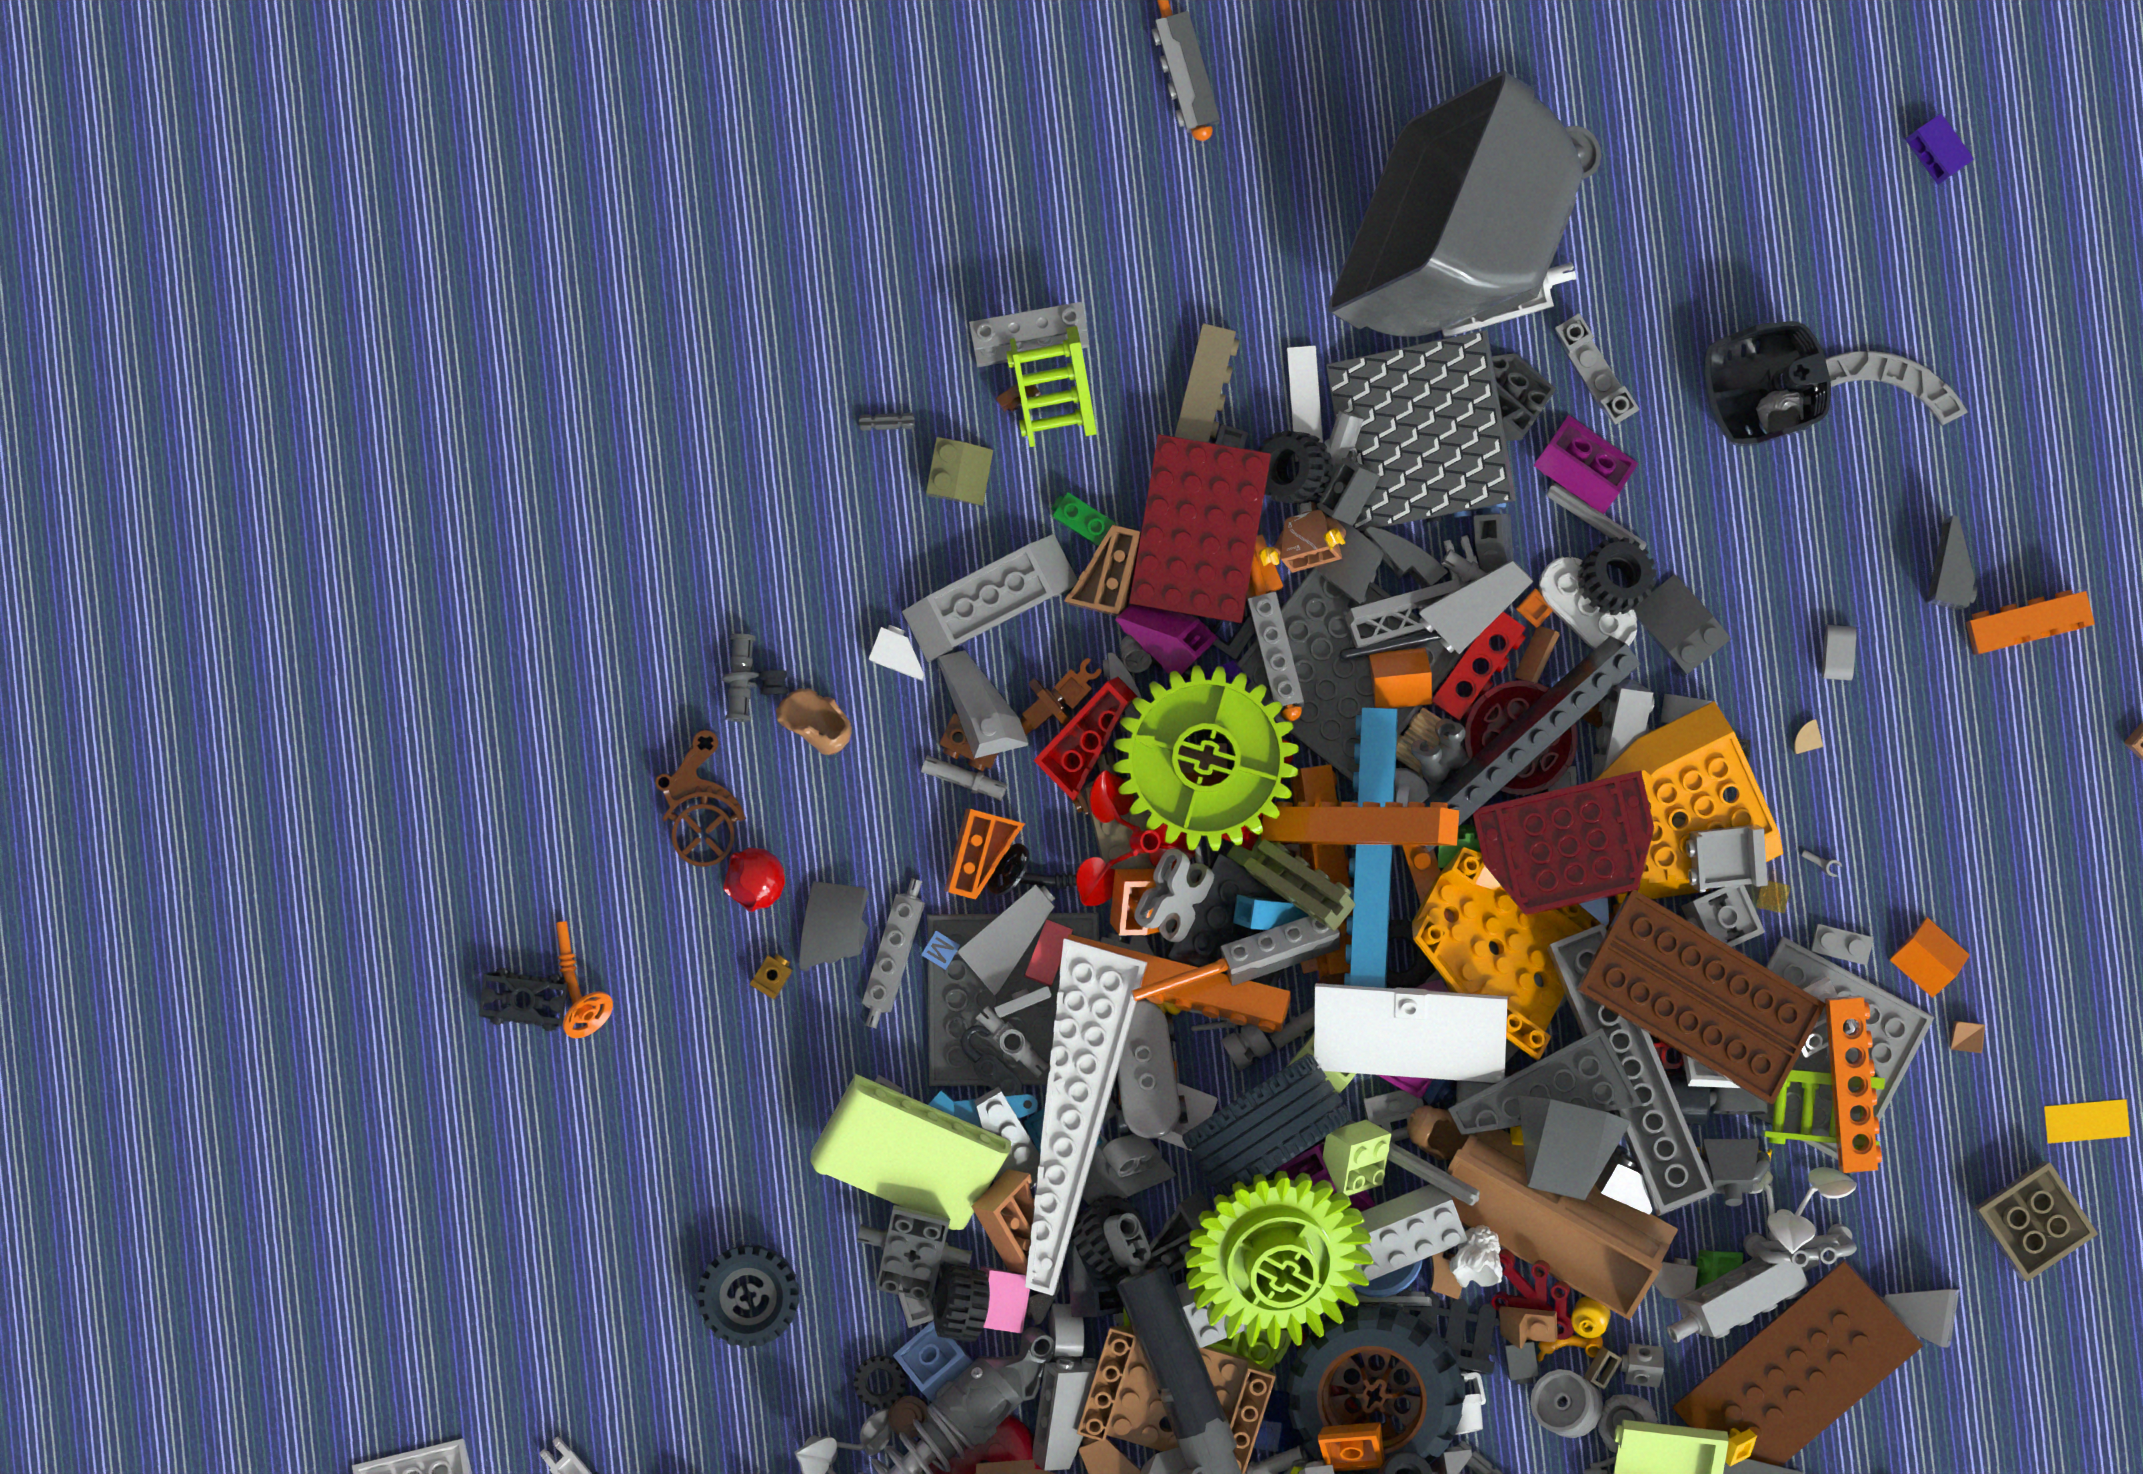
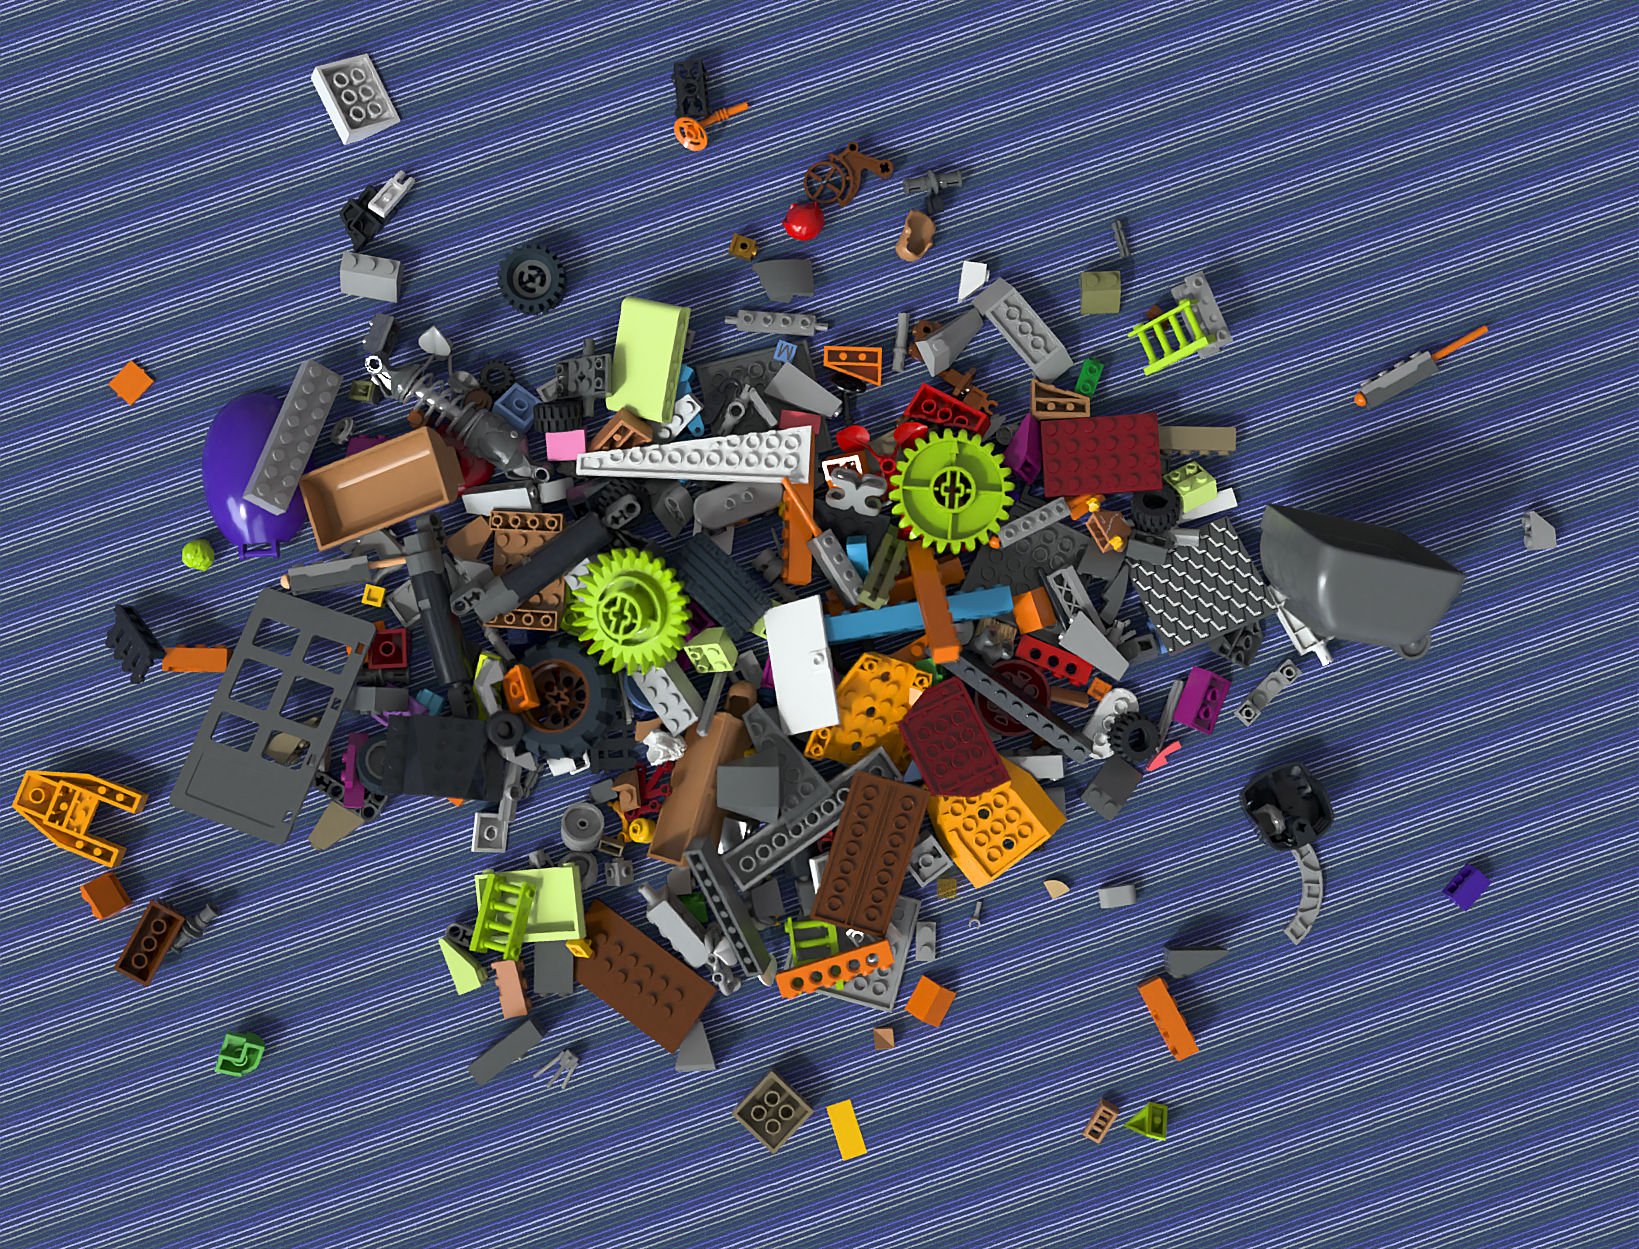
camera: 70 degrees right, 0 degrees up
light grey panel [1686,824,1768,892] -> none
none -> dark grey brick [683,835,772,977]
none -> coral slope [1146,740,1182,771]
none -> yellowish green slope [1162,461,1217,513]

